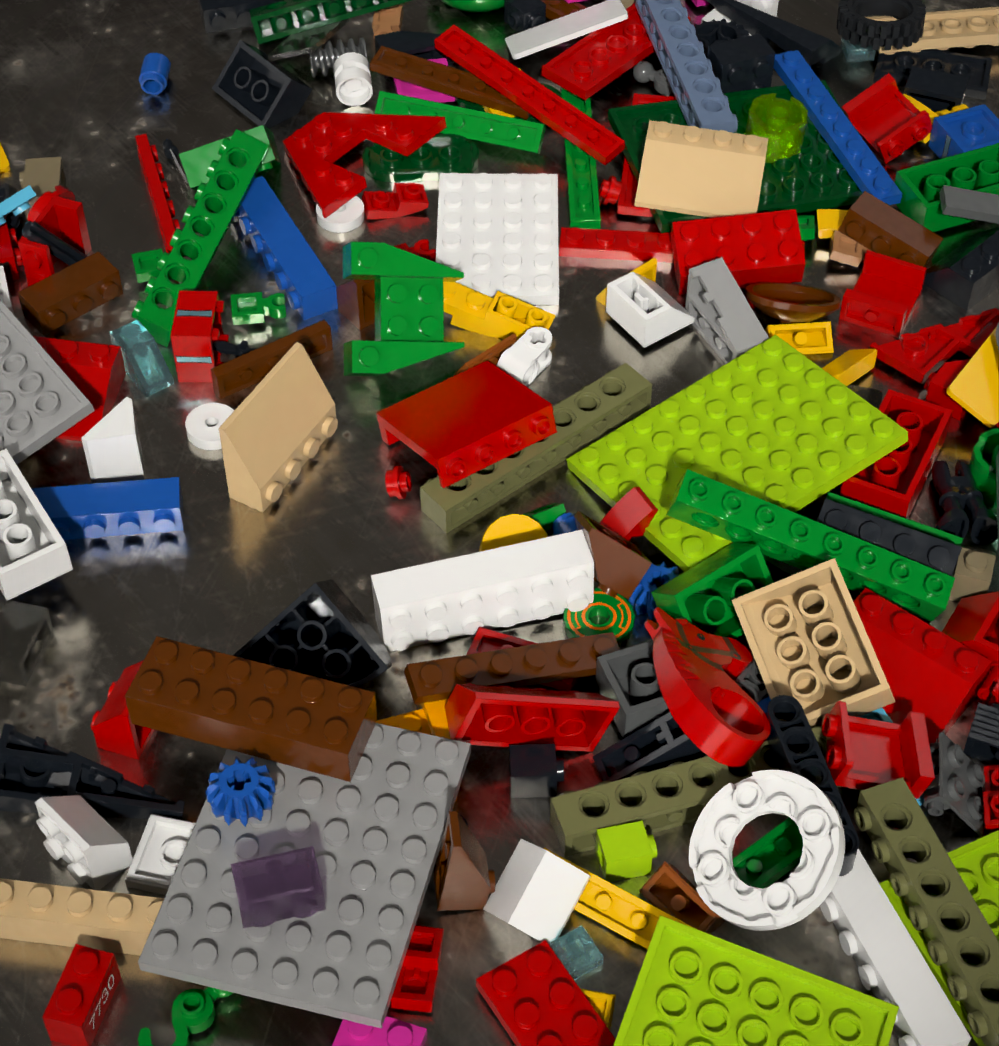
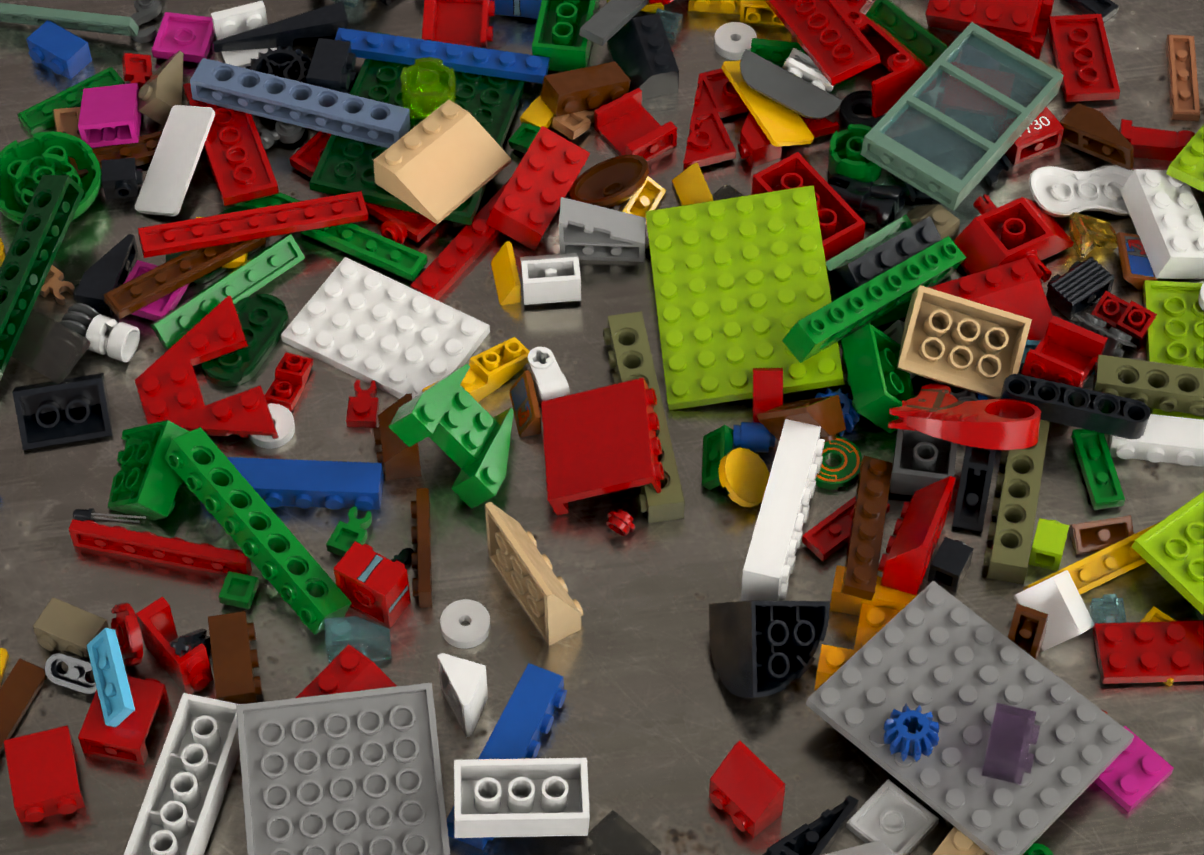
camera: 60 degrees left, 5 degrees up
reddish brown brick [125,636,377,782] -> none
white plate [689,770,845,931] -> none

